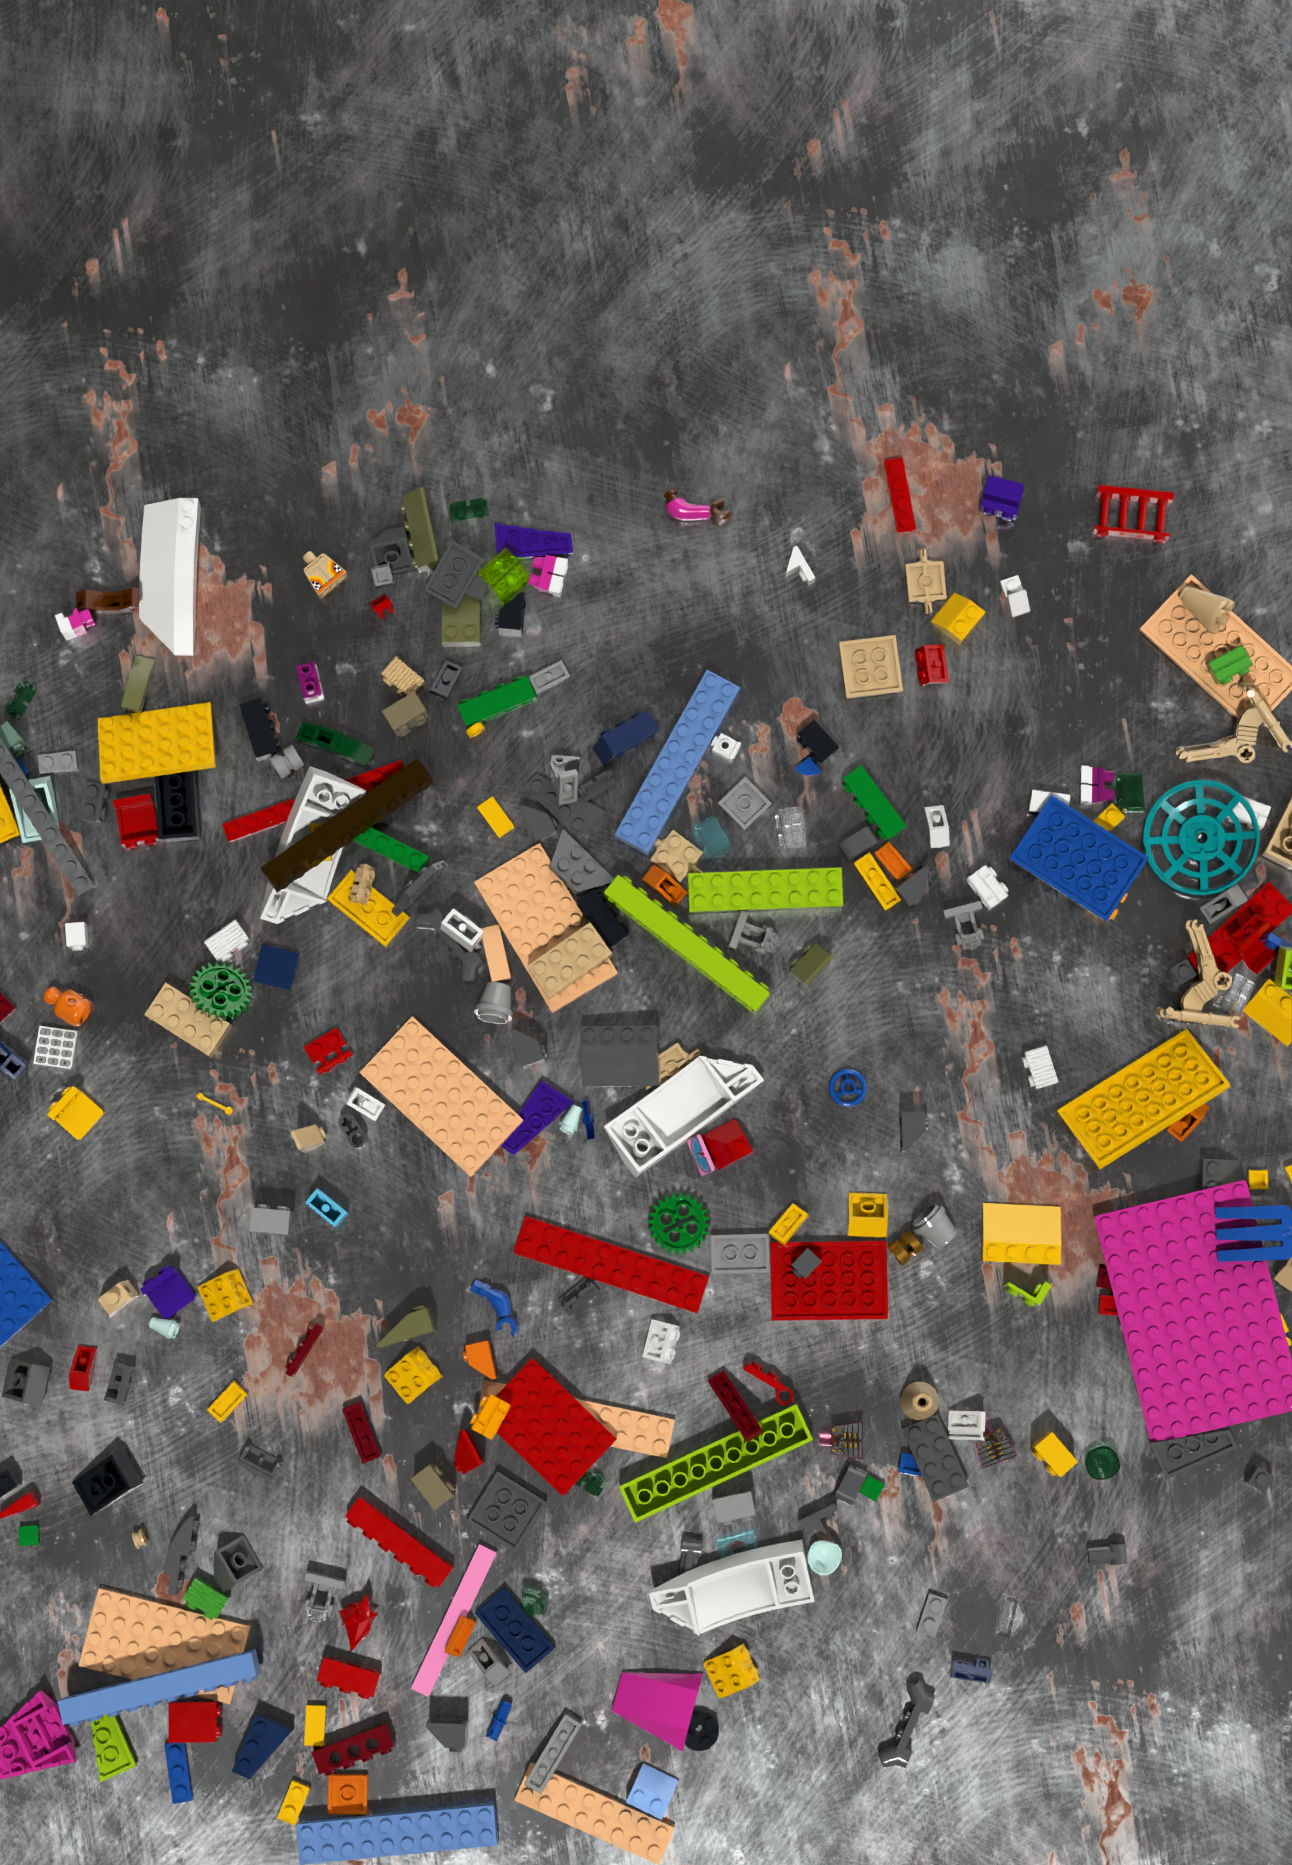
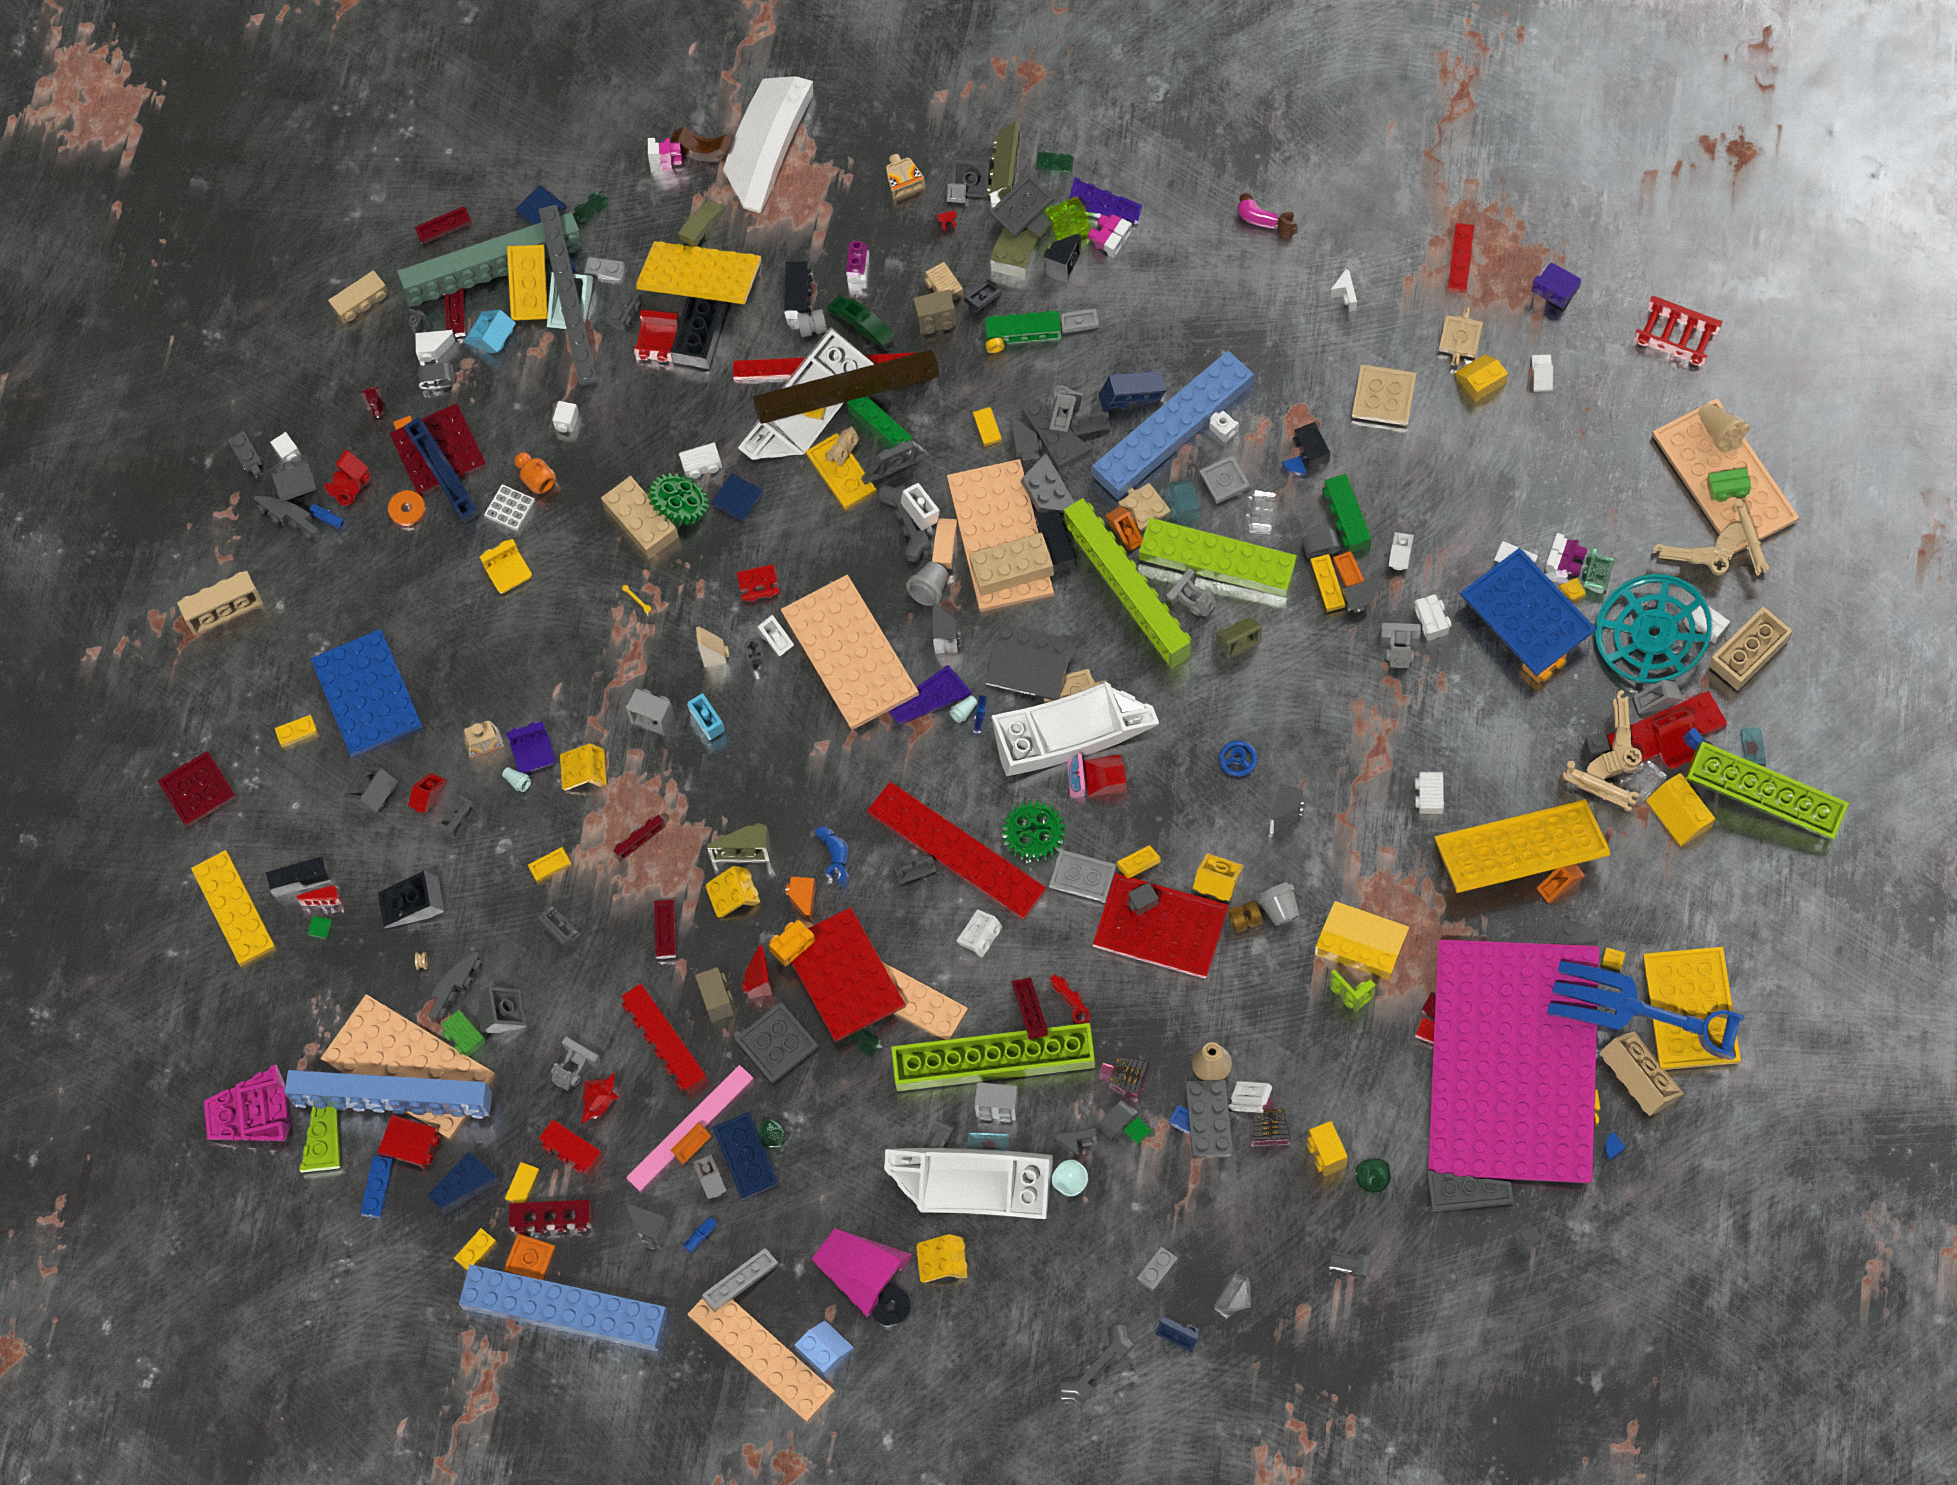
camera: 20 degrees right, 15 degrees down
red bracket [915,645,949,686] -> none

